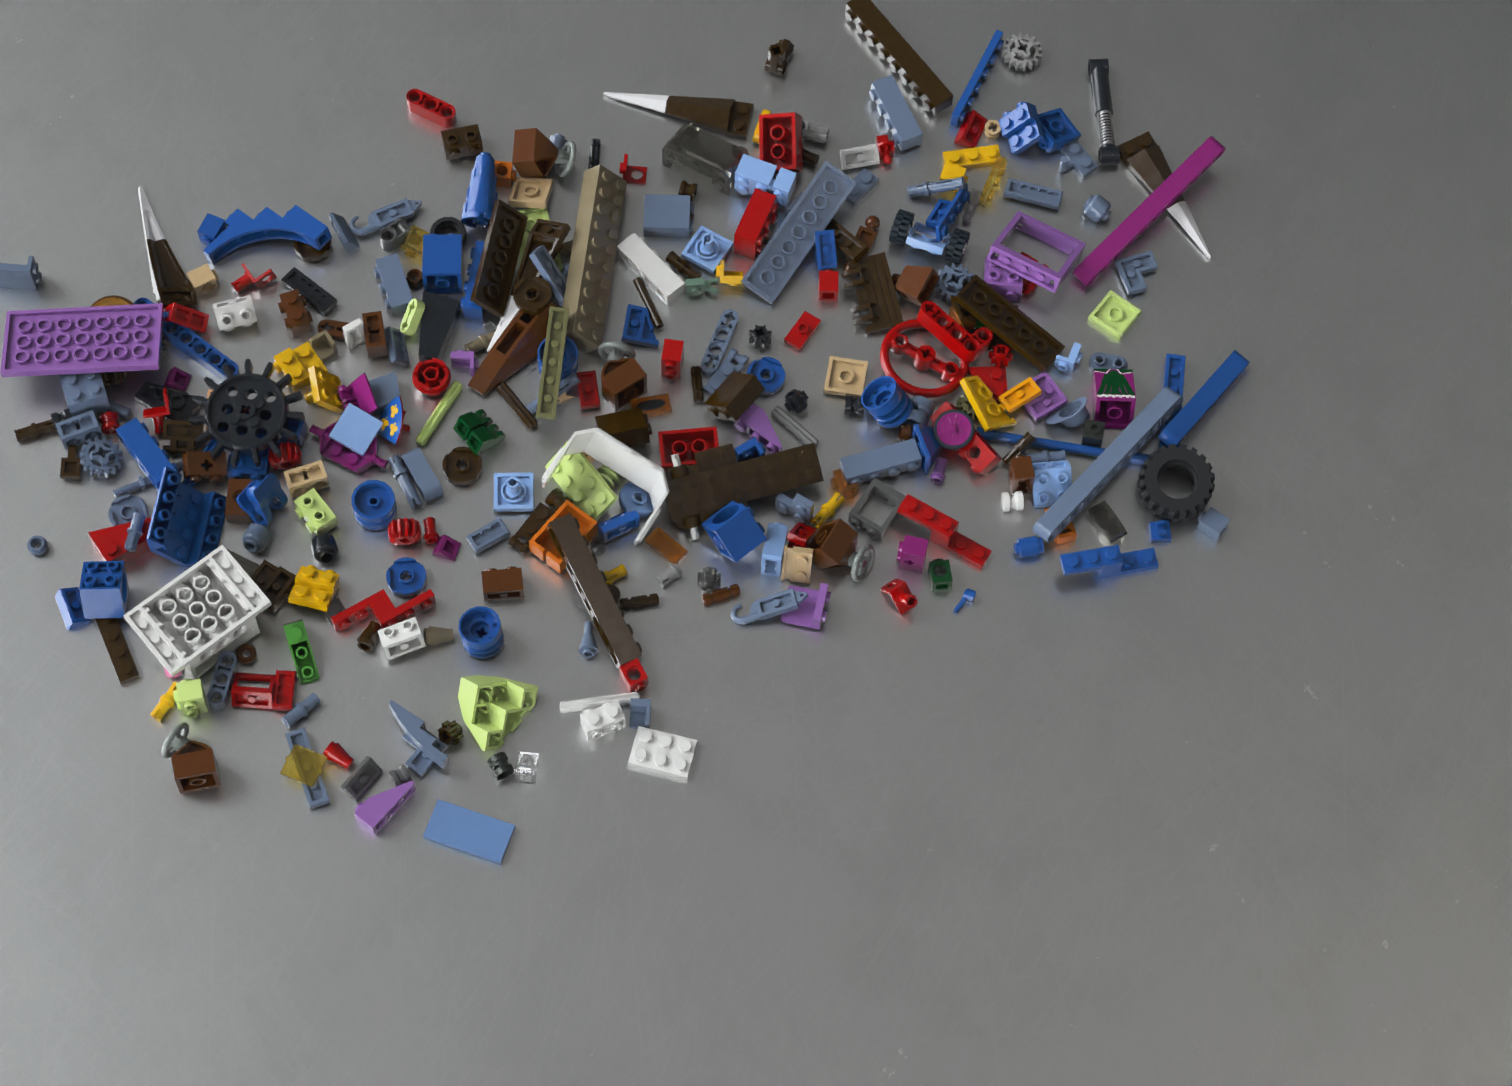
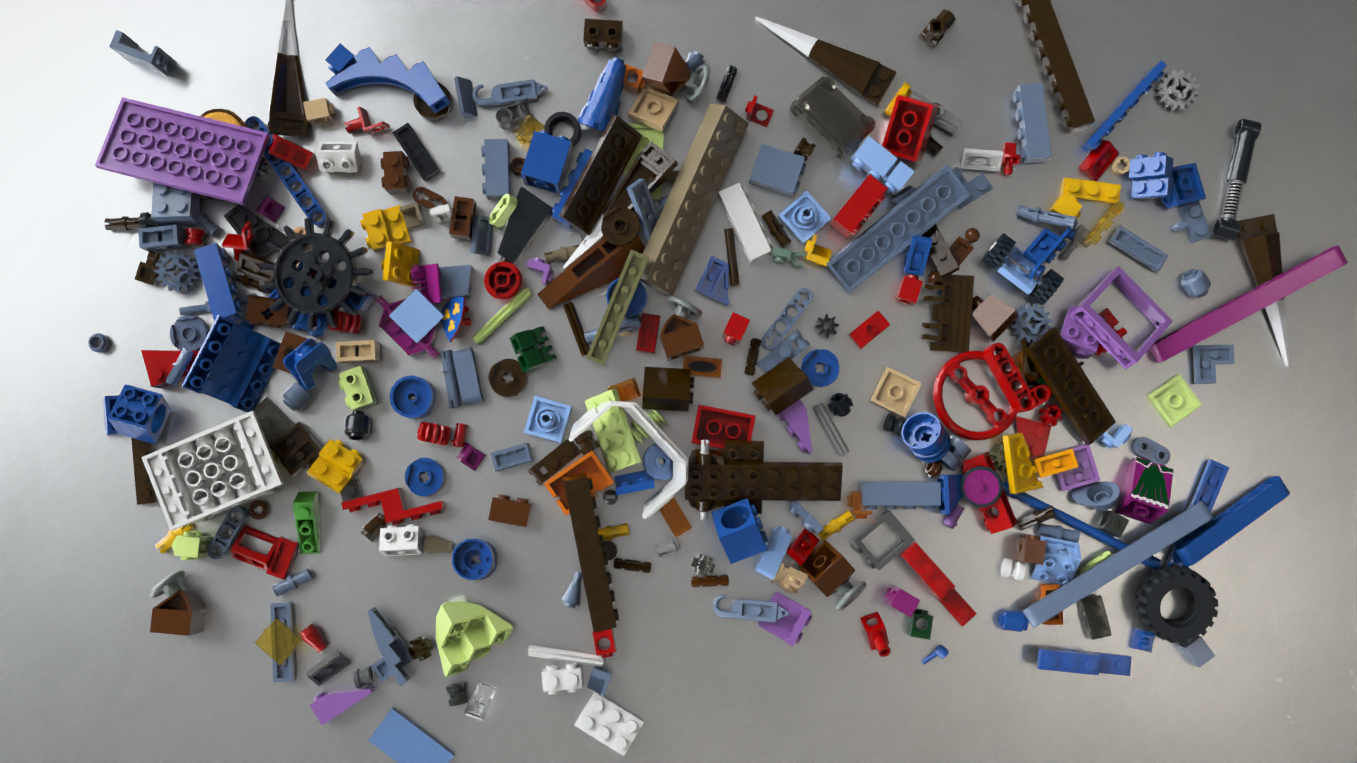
camera: 20 degrees right, 20 degrees up
blue bracket [734,437,766,462] -> none

